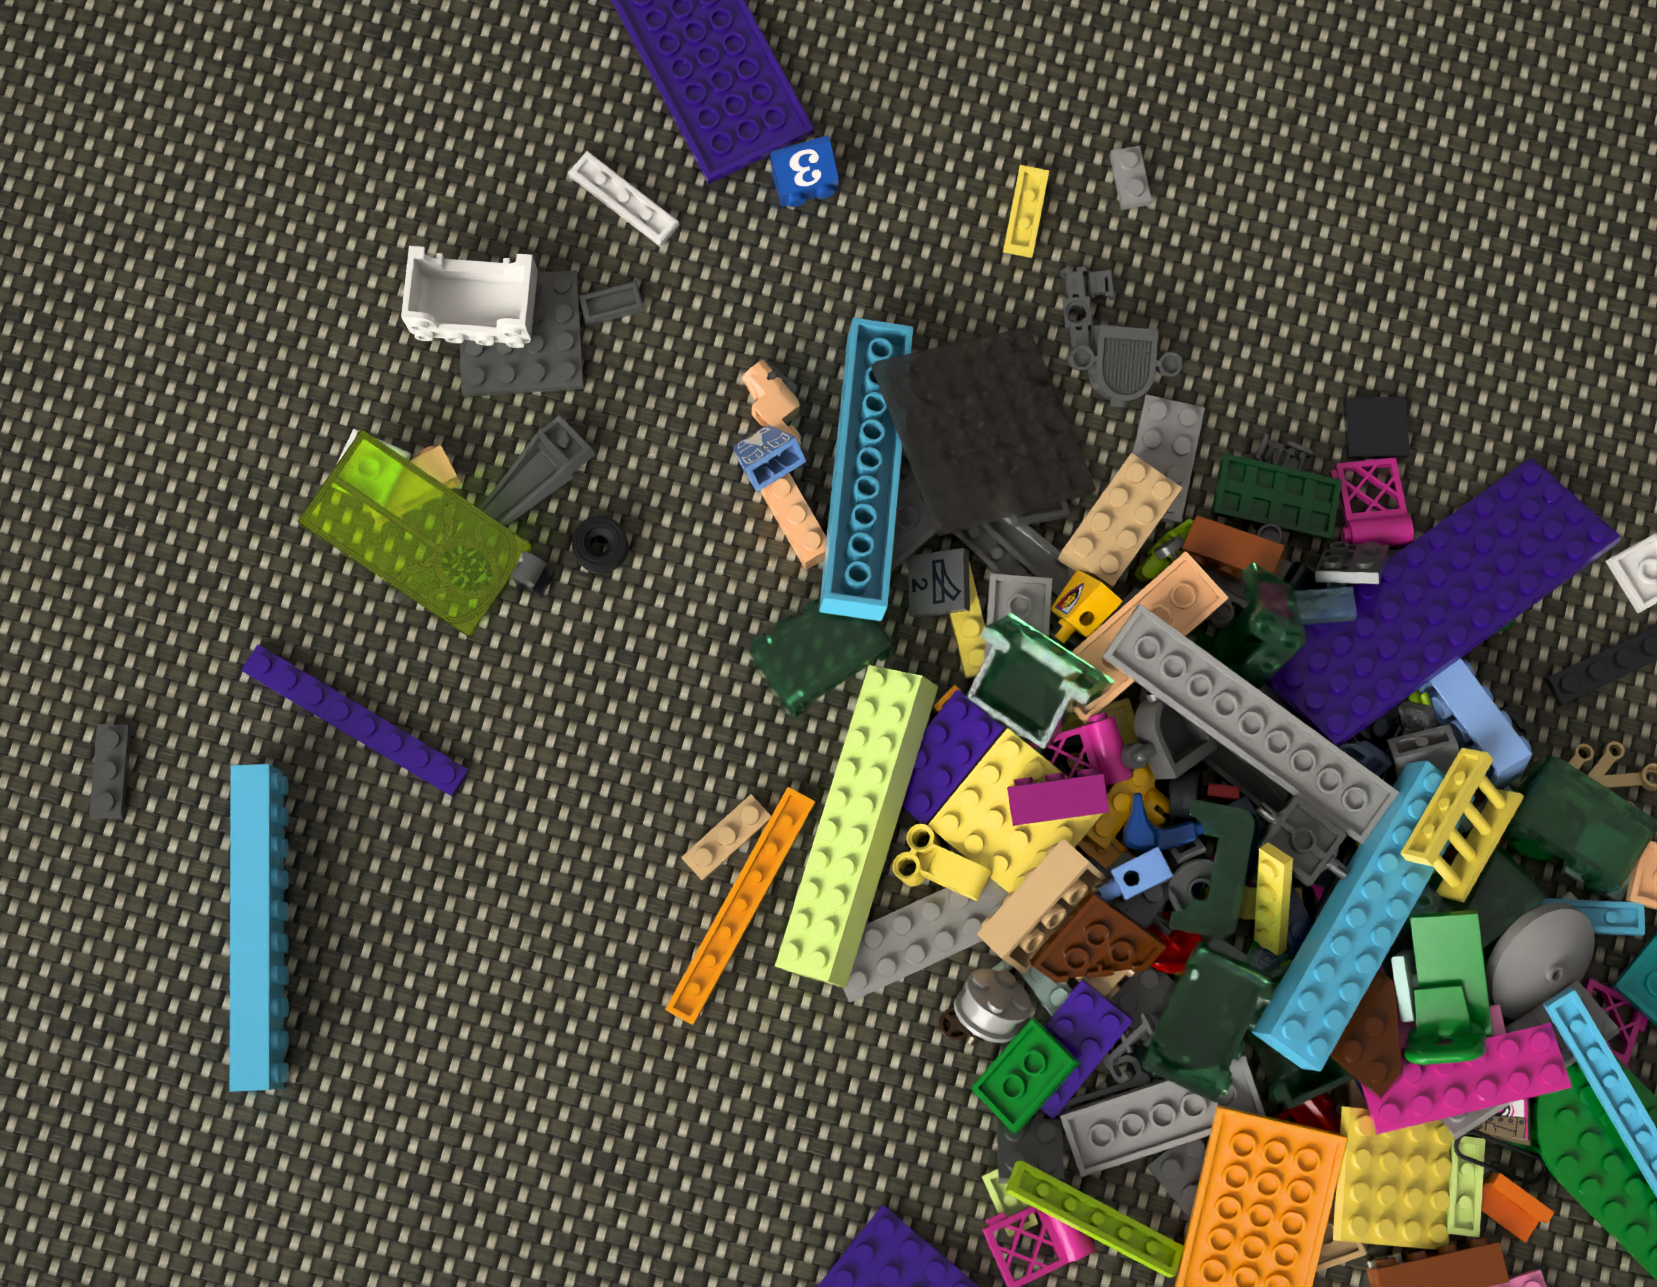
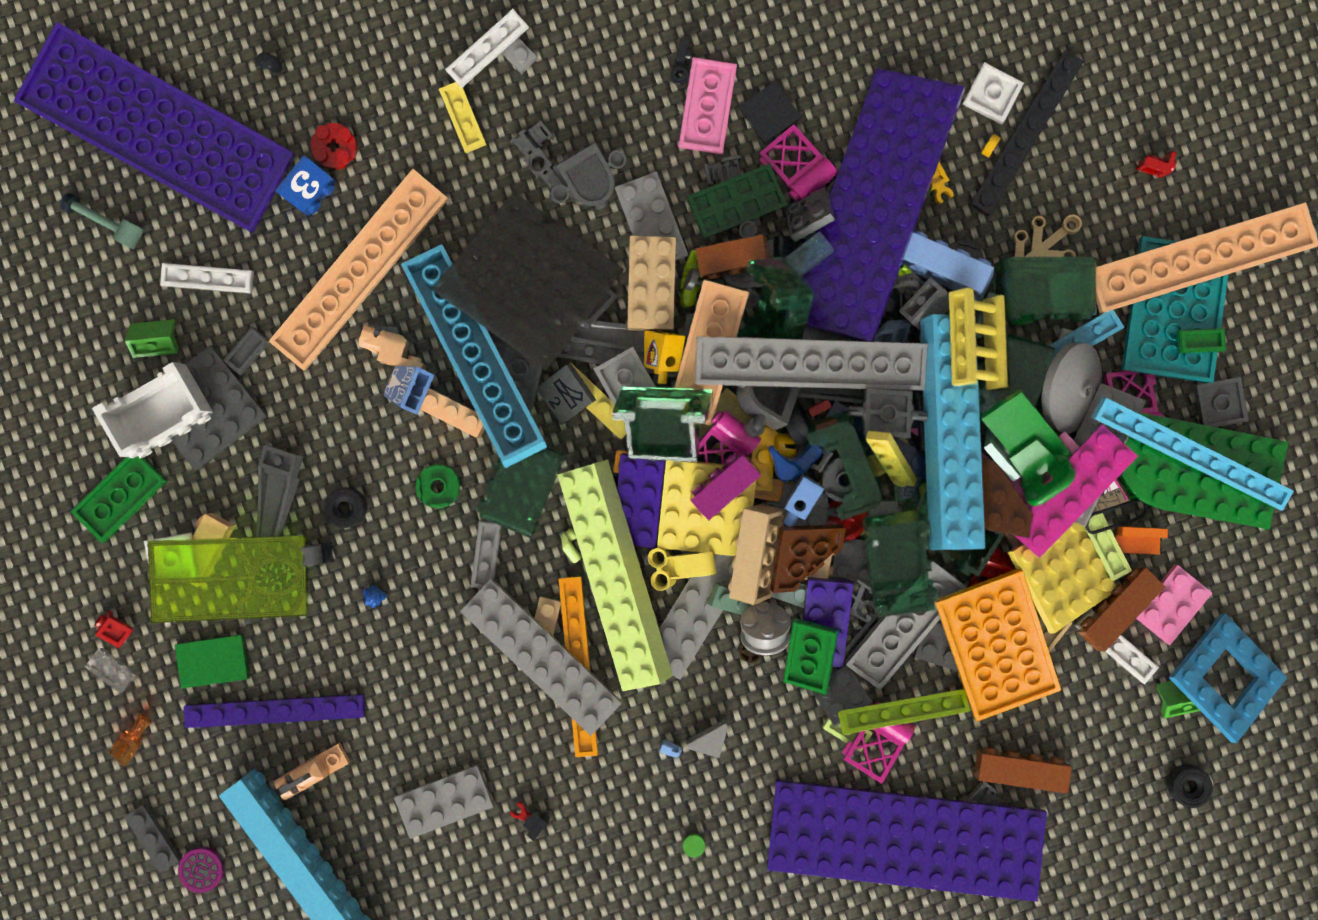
camera: 35 degrees left, 10 degrees up
none -> sand green piece [60,193,144,249]
none -> green tile [70,456,168,543]
none -> clear plate [85,648,137,694]
none -> red bracket [94,610,133,648]
none -> clear orange arm [108,714,152,766]
none -> bright green panel [125,319,179,358]
none -> green tile [175,634,250,689]
none -> magenta tile [178,846,225,893]
none -> black plate [255,52,284,73]
none -> light nougat plate [269,169,449,371]
none -> light nougat plate [274,742,351,800]
none -> red plate [311,123,358,170]
none -> blue plate [363,585,387,608]
none -> light grey plate [394,764,494,839]
none -> green tile [415,464,461,509]
none -> white tile [445,9,529,88]
none -> light grey plate [460,578,622,736]
none -> light grey tile [471,520,502,589]
none -> black piece [510,801,550,841]
none -> yellowish green arm [561,528,582,563]
none -> light blue tile [659,739,683,757]
none -> black plate [670,38,693,85]
none -> bright pink tile [678,57,737,155]
none -> bright green tile [683,833,705,858]
none -> light grey slope [686,719,728,758]
none -> sand green plate [707,583,752,615]
none -> yellow plate [931,162,954,205]
none -> yellow tile [982,134,1001,158]

